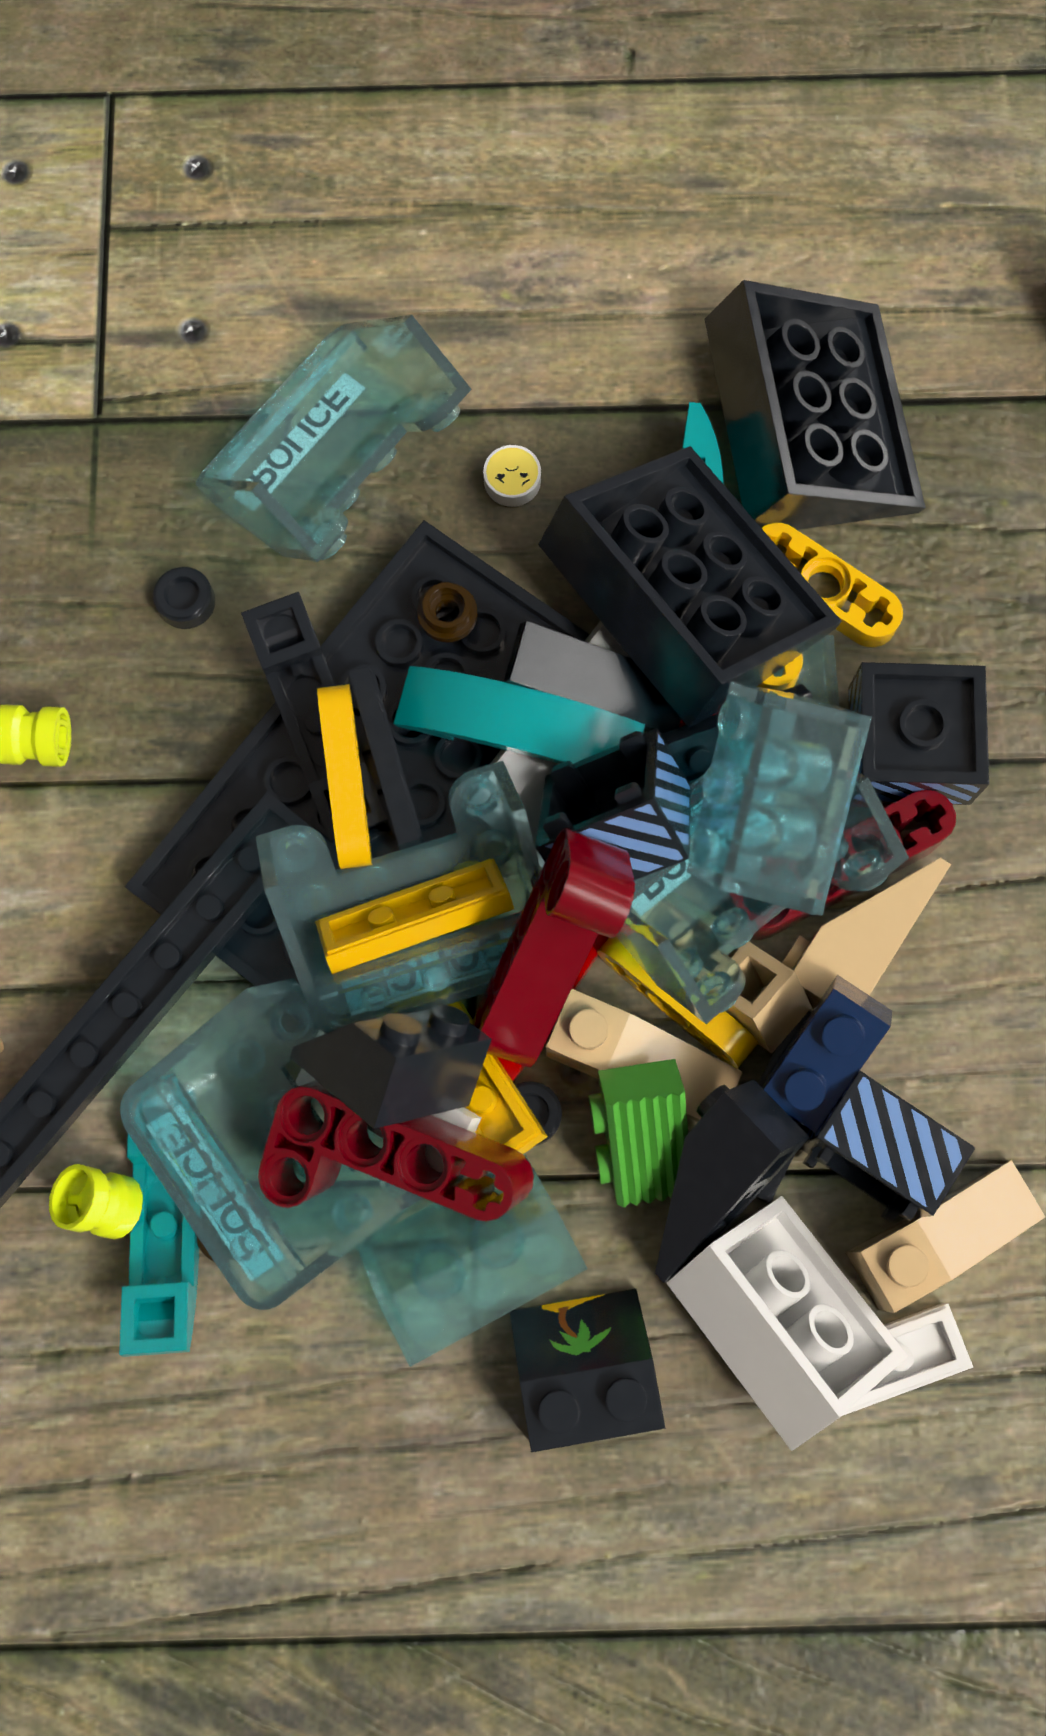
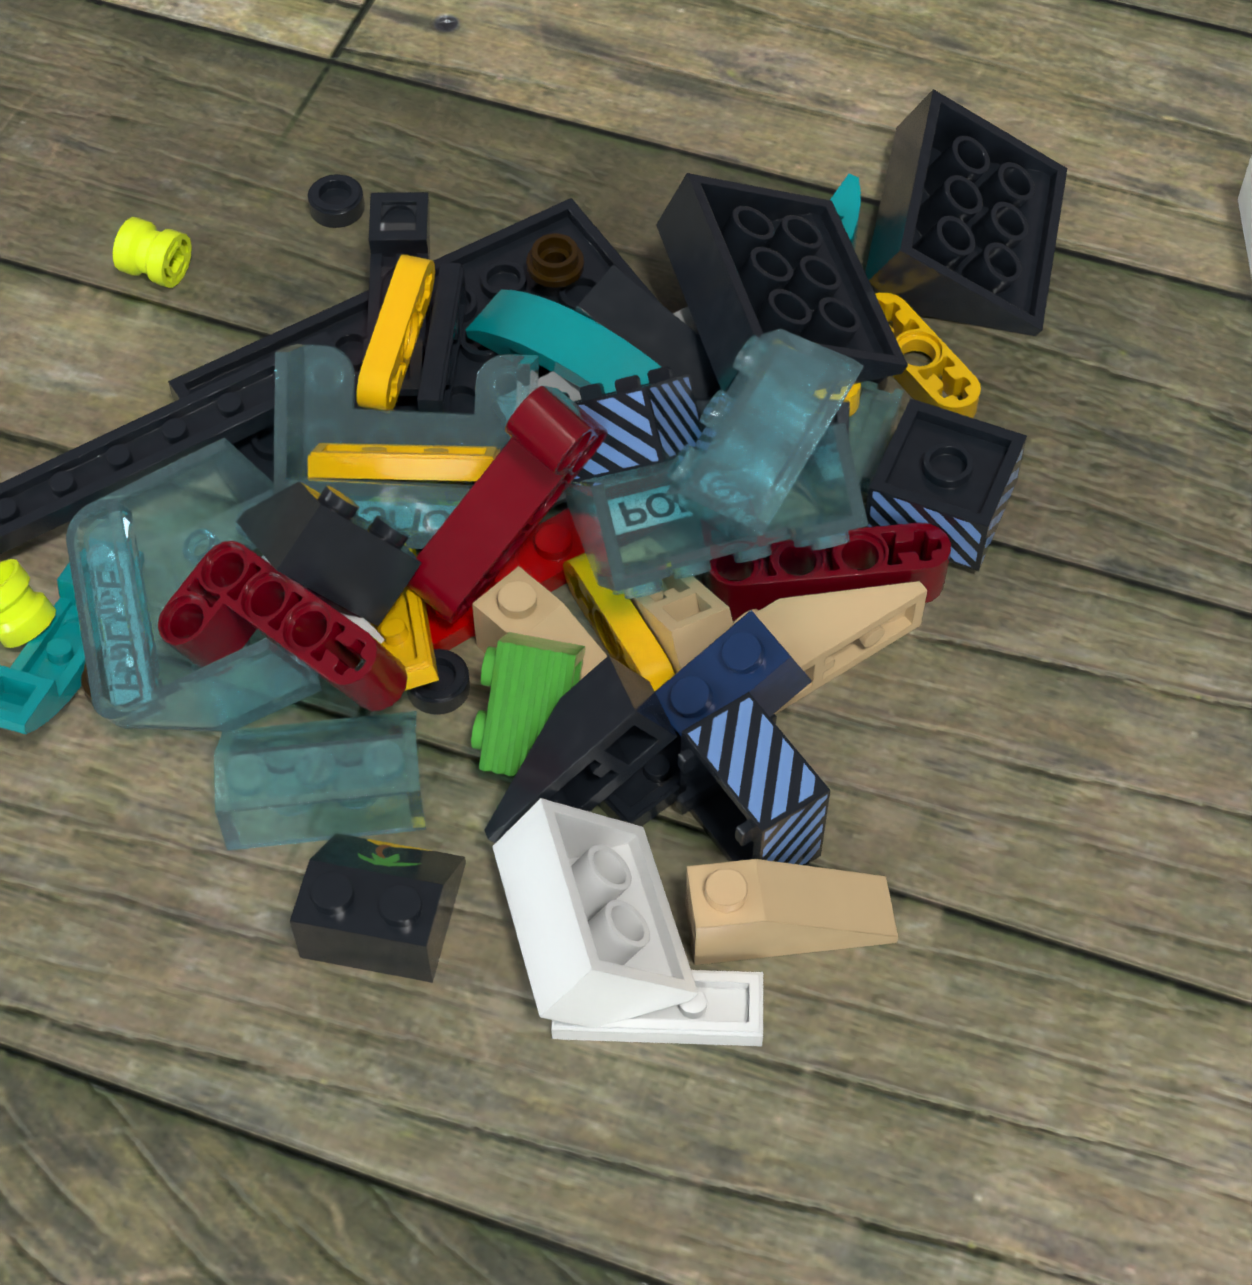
camera: 20 degrees right, 20 degrees down
clear light blue windscreen [196,314,472,562] -> none
light yellow tile [483,445,541,507] -> none

